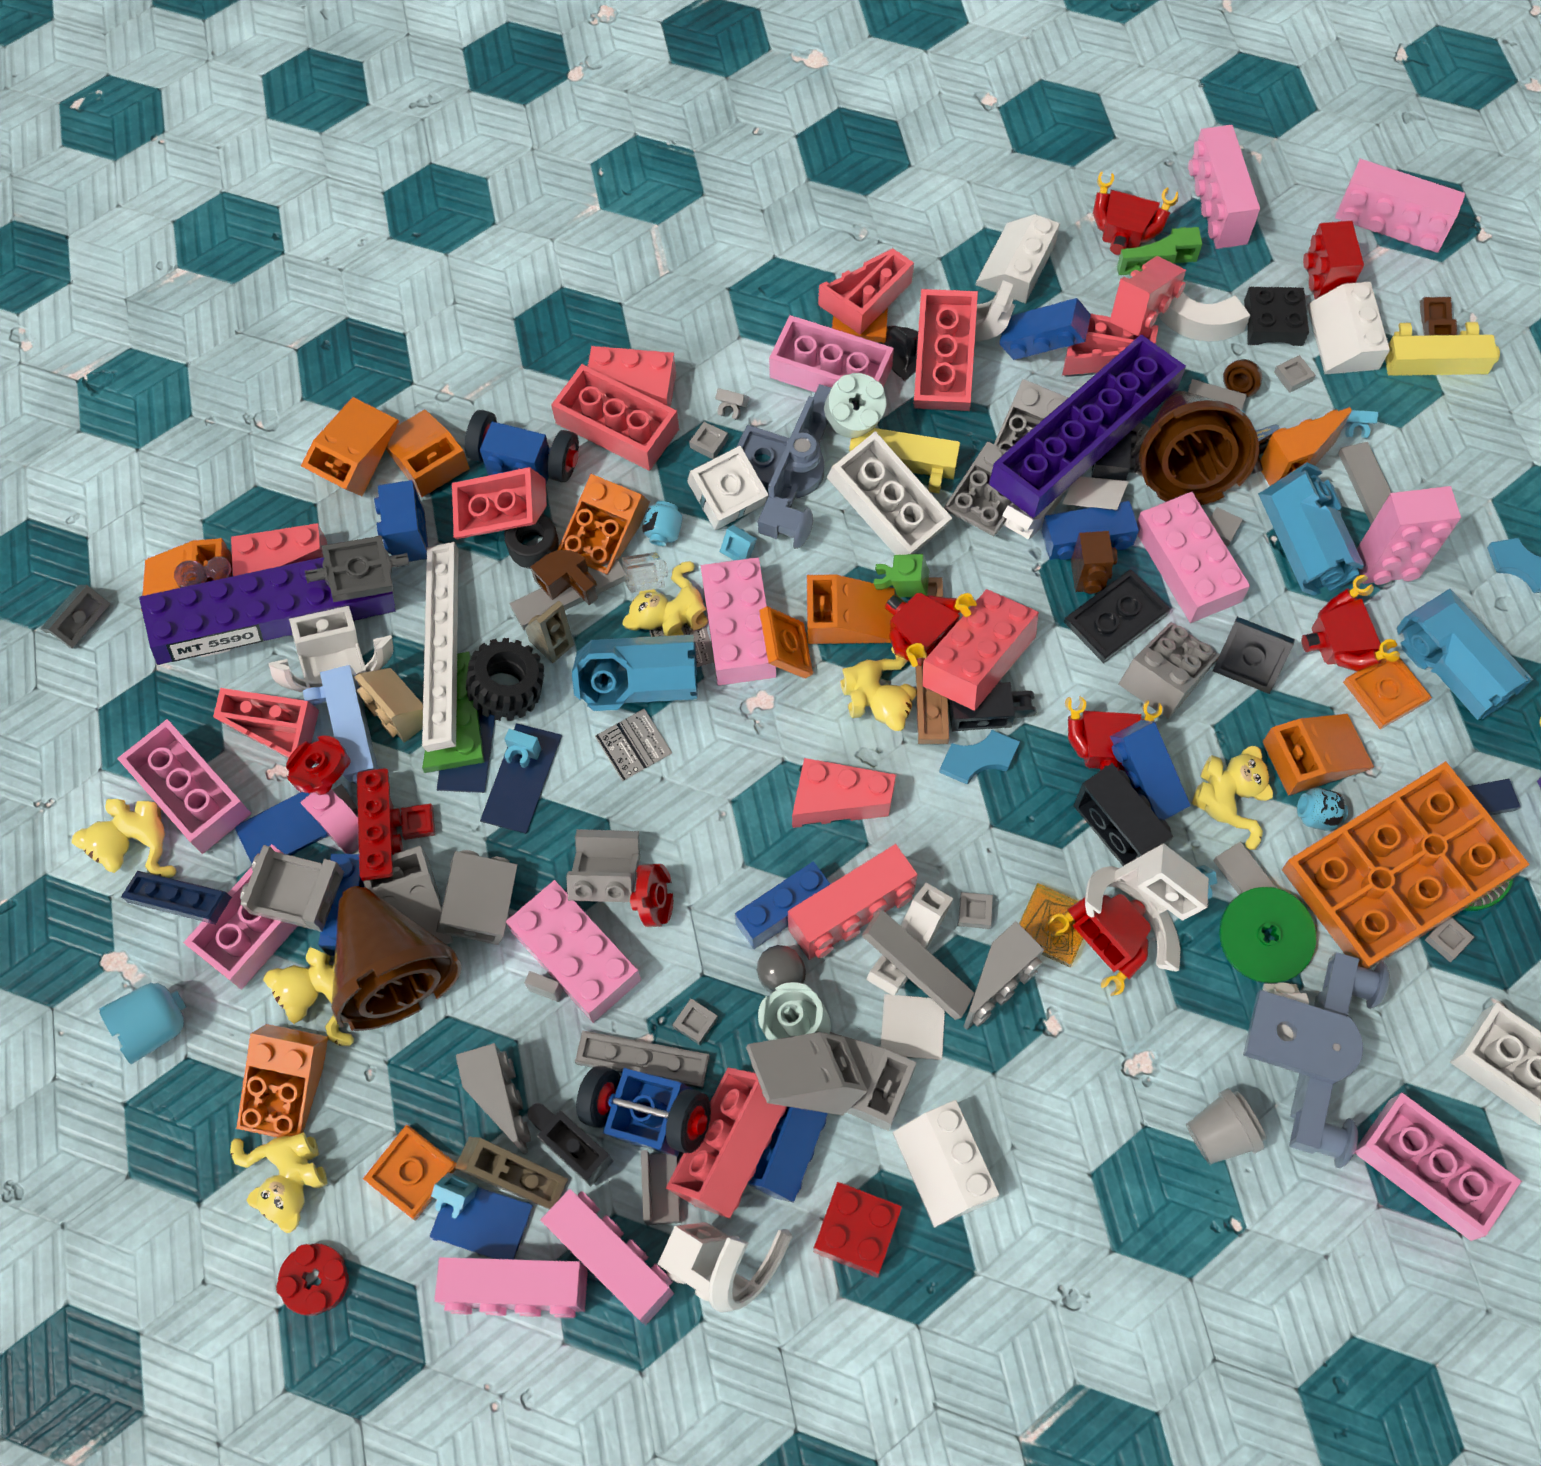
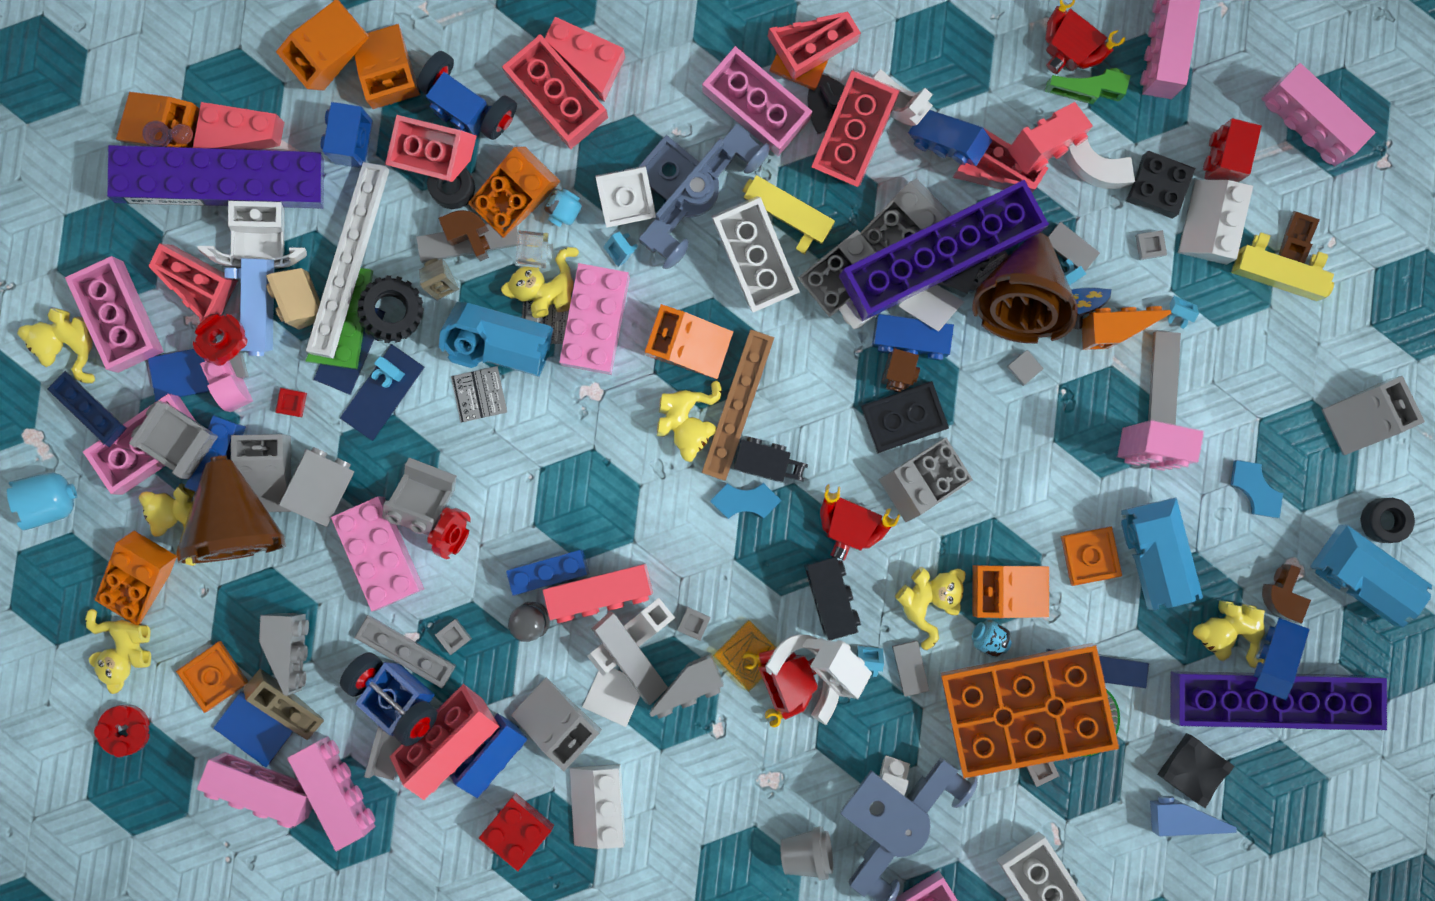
camera: 15 degrees right, 20 degrees up
dark grey panel [41,585,110,648] -> none
dark grey plate [305,536,409,602] -> none
red bracket [357,768,403,881] -> none
medium azure tile [431,1172,478,1218] -> none
light grey tile [524,971,563,1002] -> none
black brick [527,1103,613,1187] -> none
white piece [657,1222,792,1313] -> none
light grey tile [689,422,728,459] -> none
light grey tile [715,388,749,419] -> none
light grey slope [746,1032,867,1115] -> none
light aqua brick [758,982,831,1041] -> none
orange tile [759,606,813,678] -> none
coral wedge [792,758,896,828] -> none
light aqua brick [824,373,886,438] -> none
bright green brick [874,554,930,597] -> none
torso [885,593,978,667] -> none
coral brick [922,589,1039,711] -> none
white slope [976,214,1060,304] -> none
blue brick [1110,720,1191,820] -> none
bright pink brick [1137,492,1250,623] -> none
black tile [1213,616,1295,694] -> none
green piece [1219,887,1316,983] -> none
reddish brown brick [1223,359,1262,398] -> none
dark azure brick [1258,462,1364,596] -> none
red torso [1301,575,1400,671] -> none

